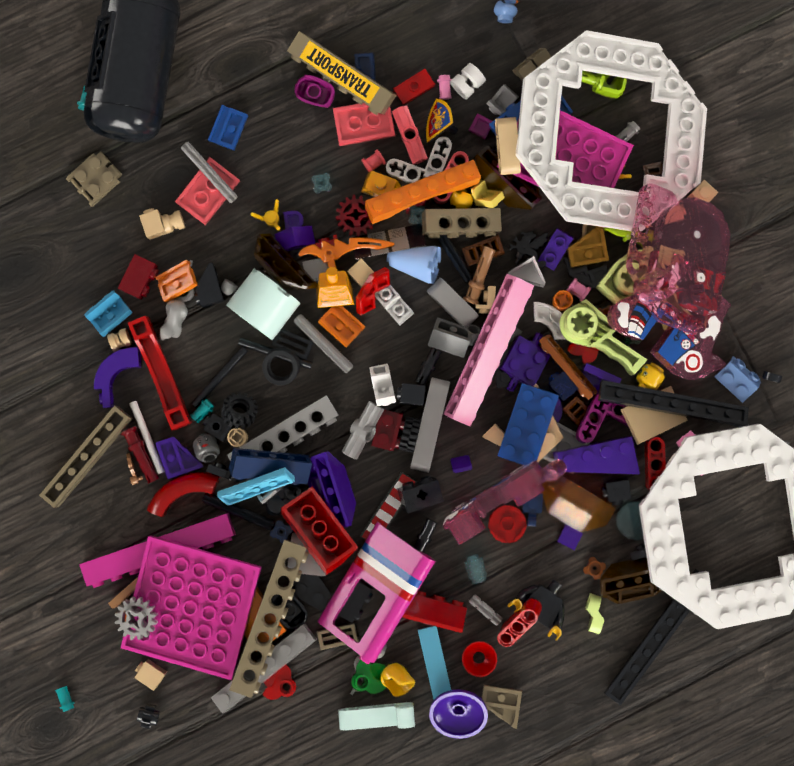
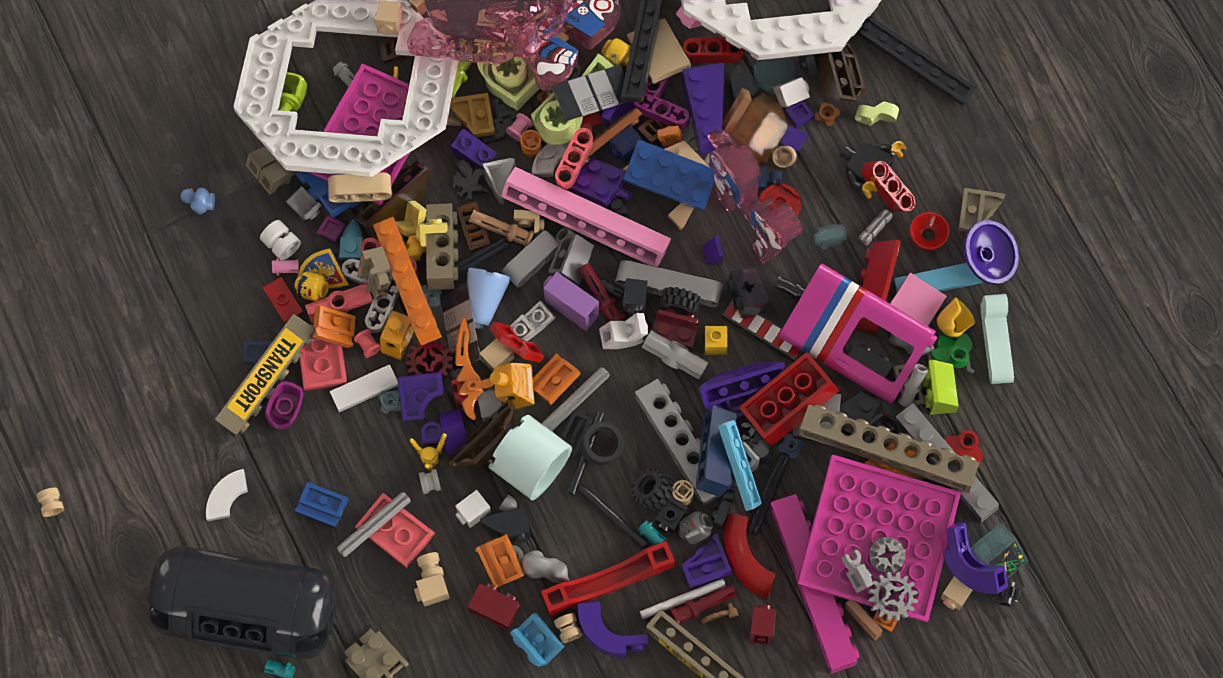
camera: 85 degrees left, 15 degrees down
none -> white tile [206,469,248,521]
none -> yellow head [295,271,329,302]
none -> orange plate [313,305,356,348]
none -> white tile [330,364,398,412]
none -> medium azure plate [340,219,363,260]
none -> dark tan hips [358,246,391,300]
none -> tan brick [375,0,403,35]
none -> dark purple tile [397,372,444,421]
none -> light yellow bracket [416,219,448,247]
none -> light grey wheel [419,469,441,494]
none -> white brick [455,490,491,528]
none -> medium lavender brick [543,272,599,332]
none -> sticker [552,65,625,121]
none -> coral beam [555,128,593,190]
none -> dark red pin [578,262,625,323]
none -> orange plate [657,125,684,148]
none -> yellow brick [705,326,727,355]
none -> medium nougat tile [722,88,752,134]
none -> dark red brick [749,605,776,646]
none -> white brick [773,77,810,107]
none -> tan wheel [773,146,797,167]
none -> dark purple tile [785,100,814,129]
none -> light grey plate [842,549,874,593]
none -> light grey gear [869,537,906,573]
none -> bright pink tile [890,273,947,326]
none -> light grey pin [898,364,928,407]
none -> lime slope [922,360,959,415]
none -> dark purple arch [943,522,1008,594]
none -> clear light blue slope [970,522,1028,579]

